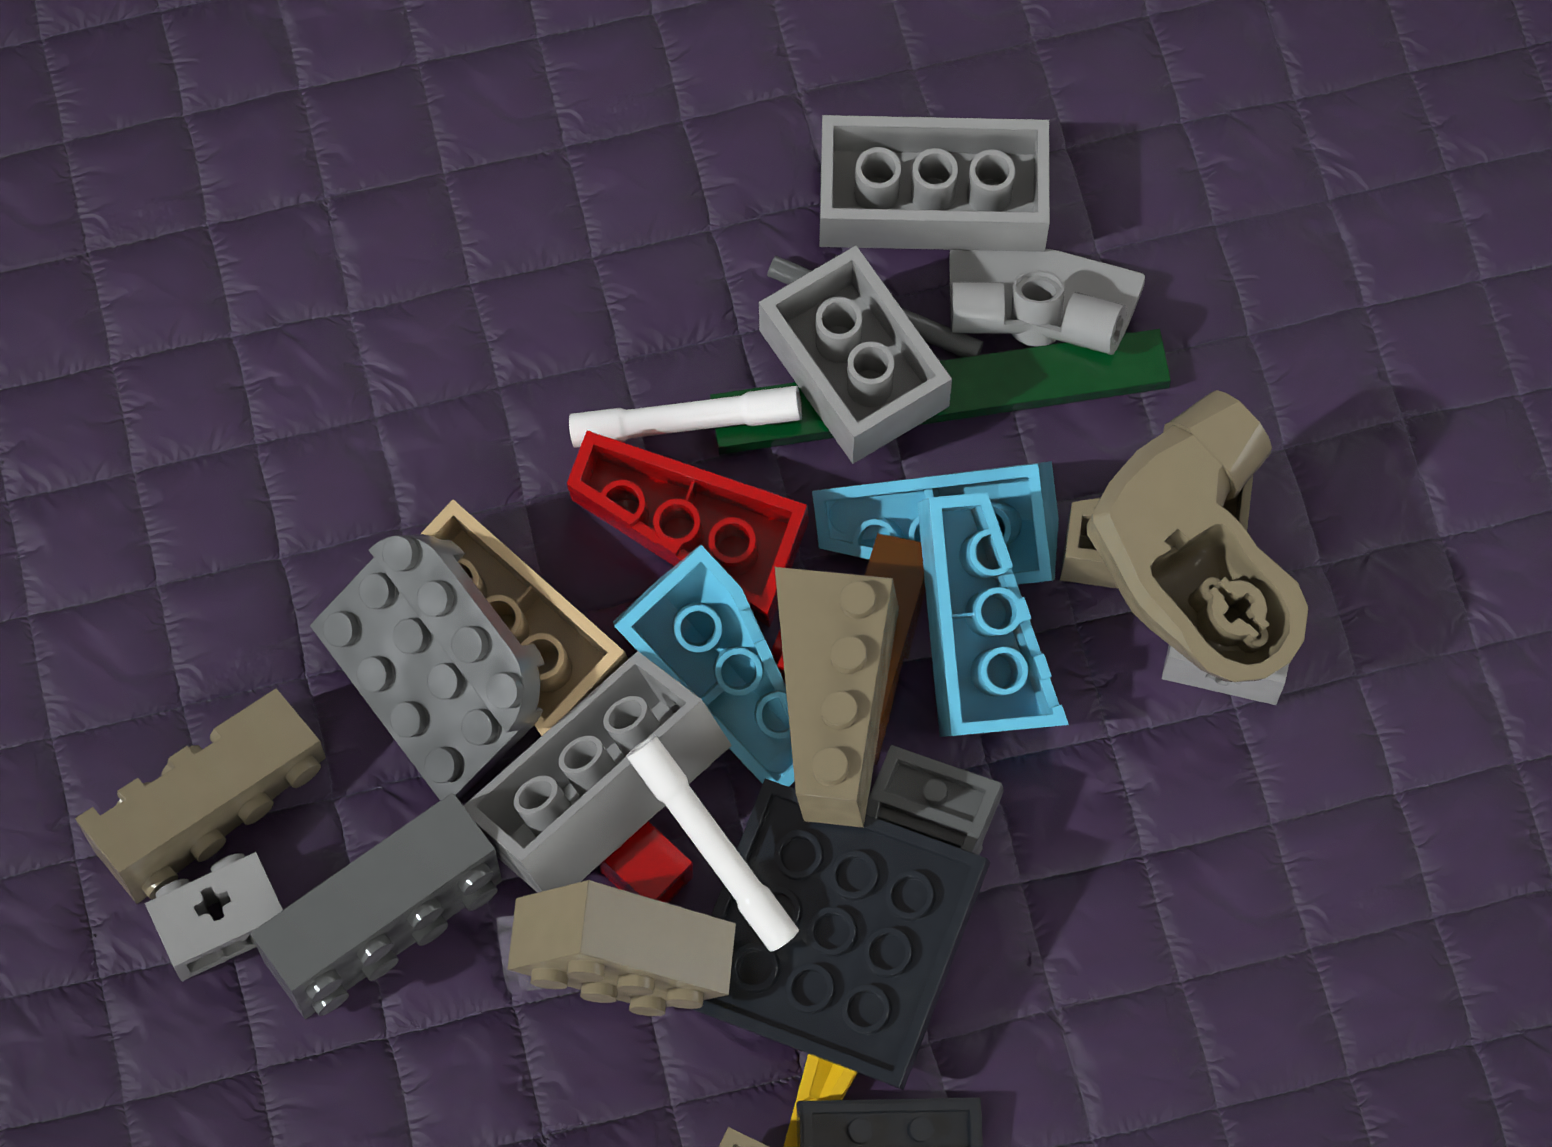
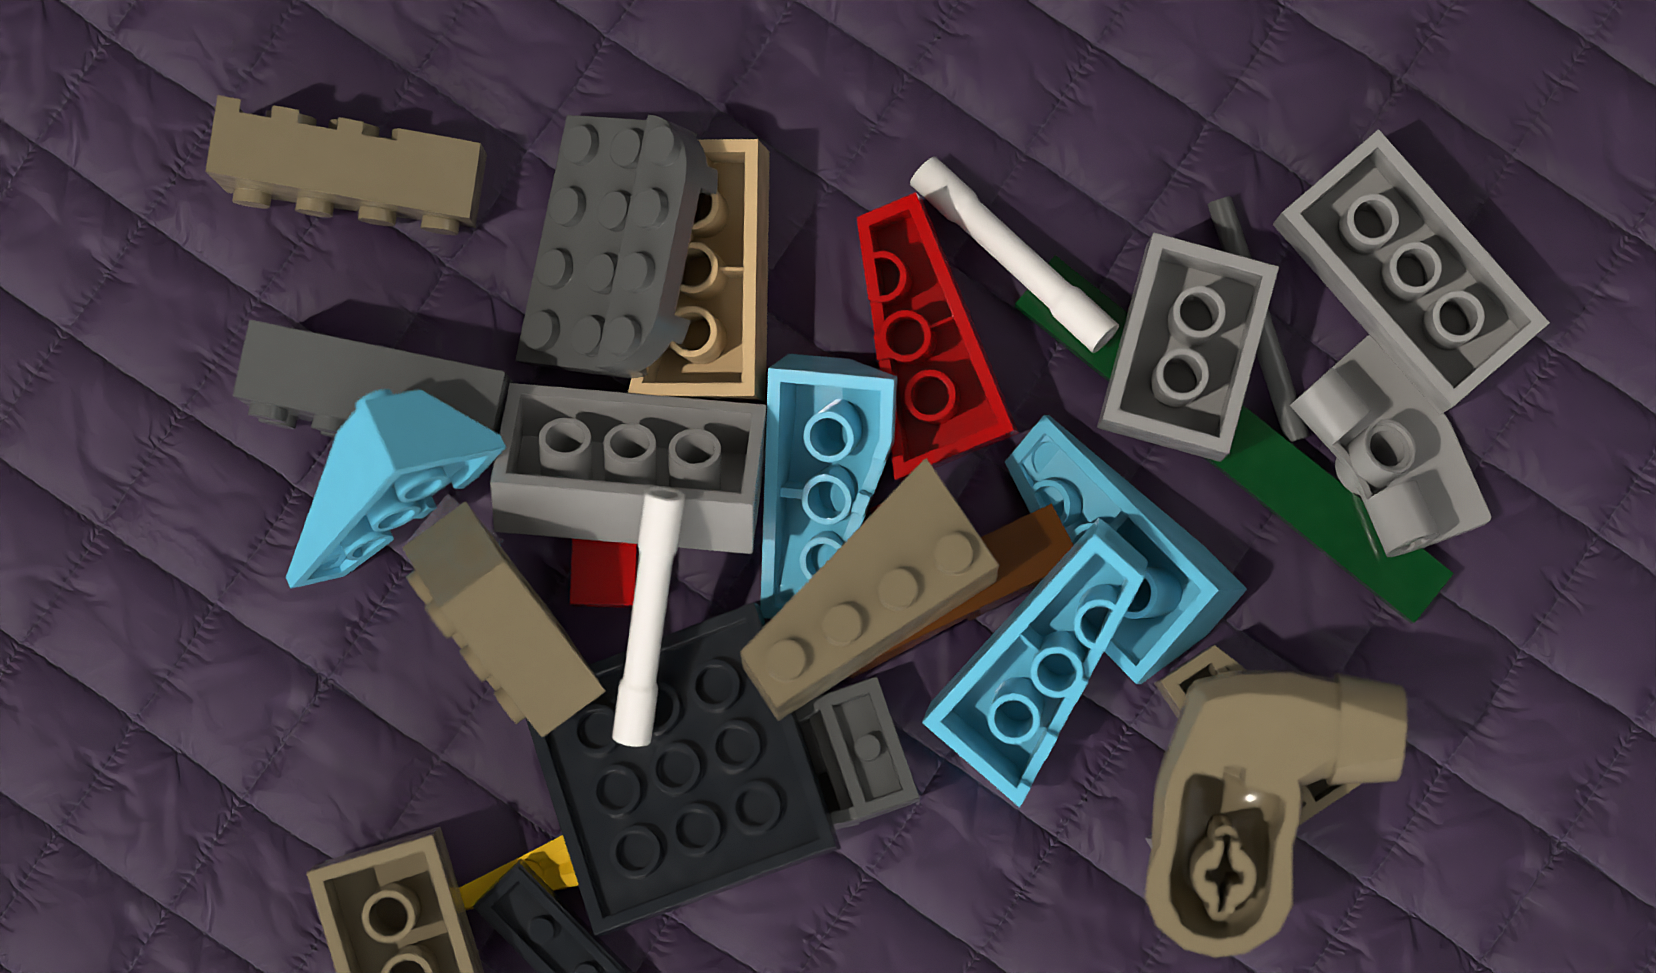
camera: 50 degrees right, 15 degrees up
light grey brick [145,852,283,981] -> none
none -> medium azure wedge [286,389,506,589]

